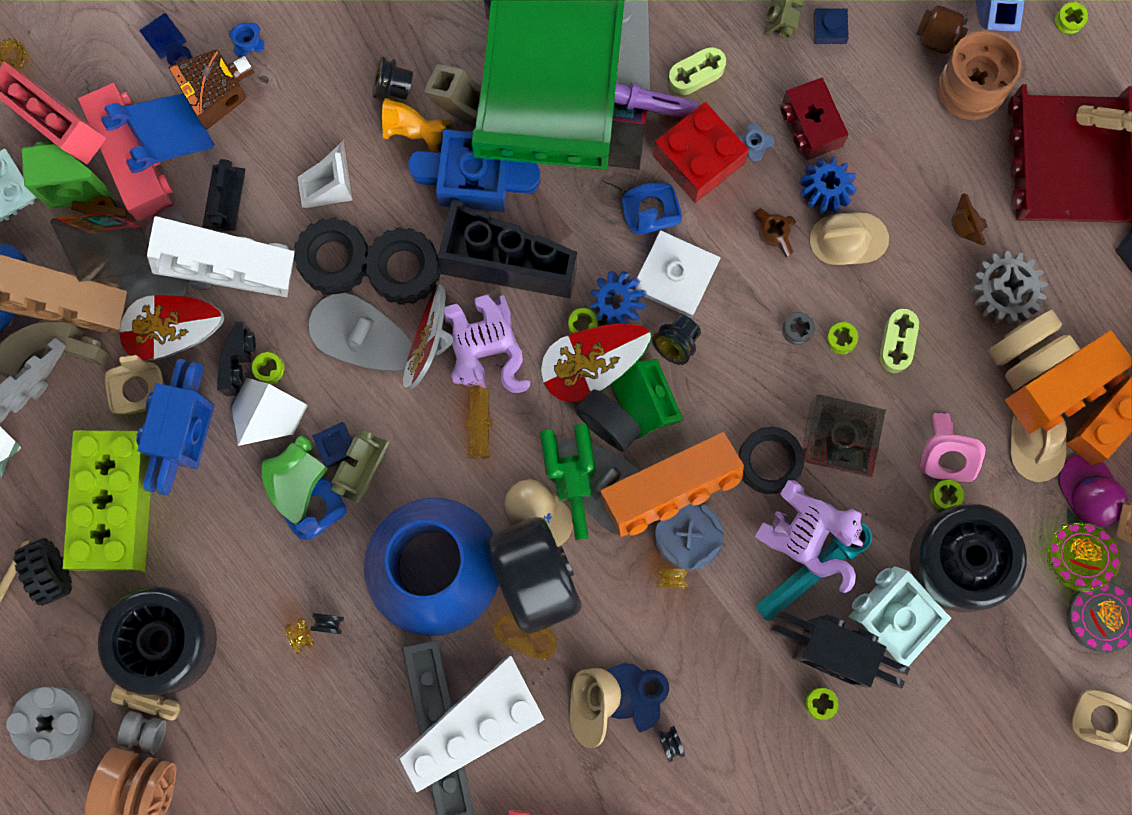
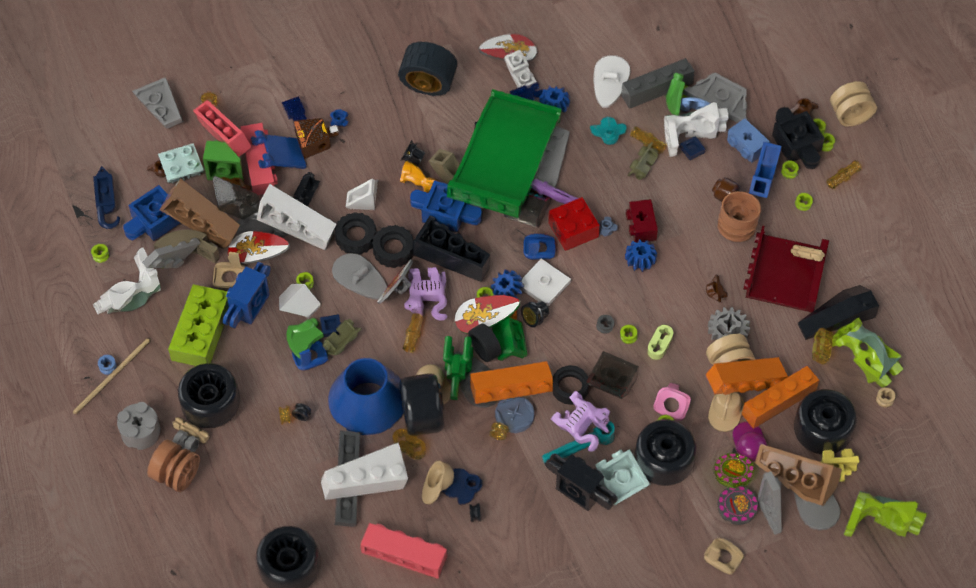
camera: 10 degrees right, 20 degrees down
black tyre [14,538,72,606] -> none
black slope [217,322,256,396] -> none
yellowish green beam [668,47,726,96] -> none
reddish brown piece [754,208,796,258] -> none
lime bush [804,688,839,720] -> none
tan piece [810,212,889,265] -> none
dark blue plate [813,8,849,44] -> none

